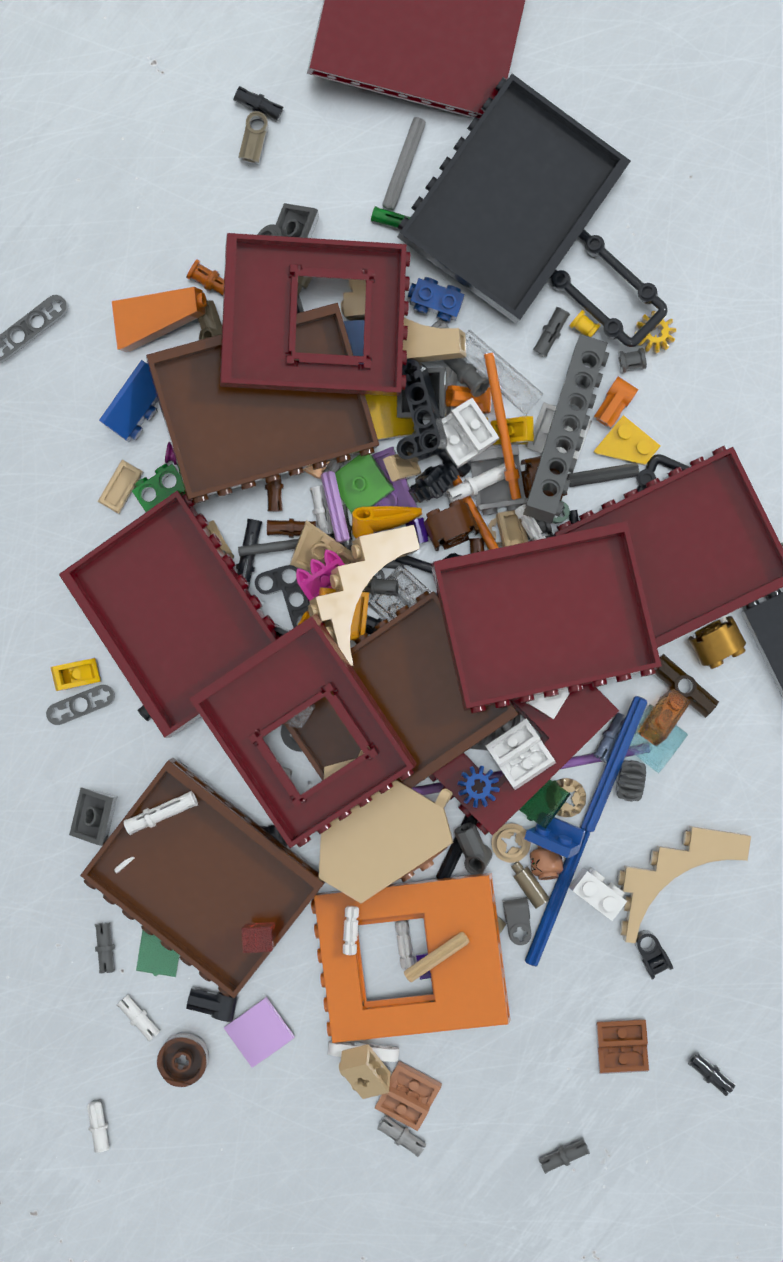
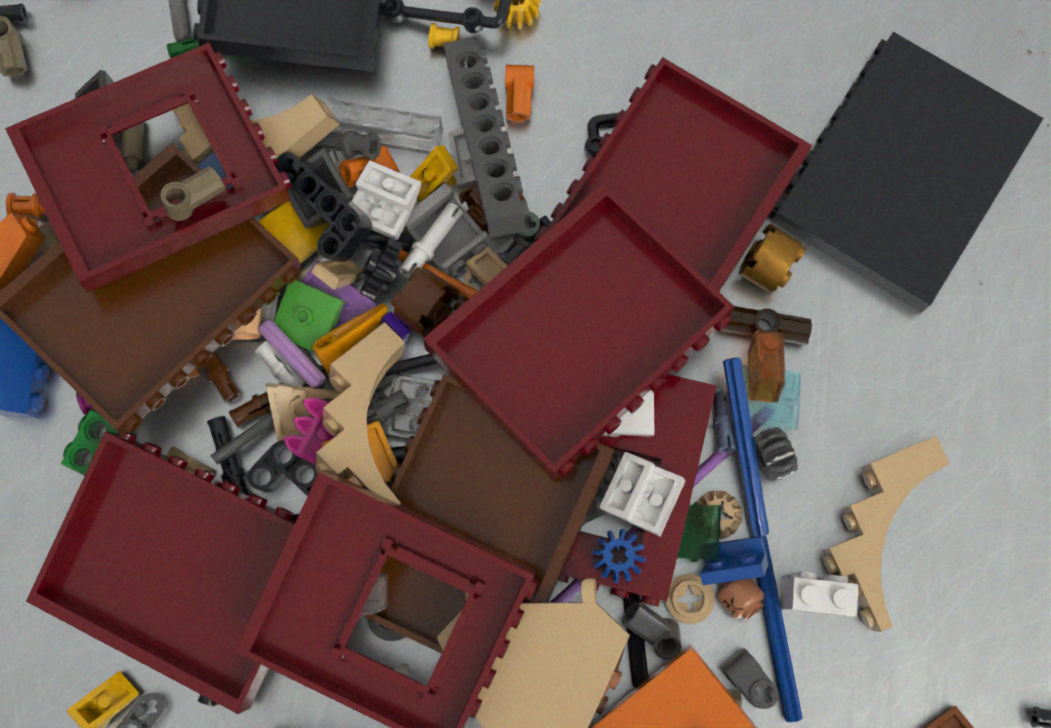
camera: 30 degrees left, 10 degrees down
tan tile [97,460,144,514] -> none
blue brick [407,277,465,322] -> none
orange bar [484,352,521,500] -> none
dark tan cylinder [511,861,550,909] -> none
white axle [515,504,546,540] -> none
dark grey pin [533,307,570,357] -> none
dark grey axle [567,463,639,487] -> none
yellow wing [593,415,661,466] -> none
dark grey bush [618,347,647,373] -> none
black piece [634,930,674,980] -> none
none -> dark tan piece [161,166,225,221]

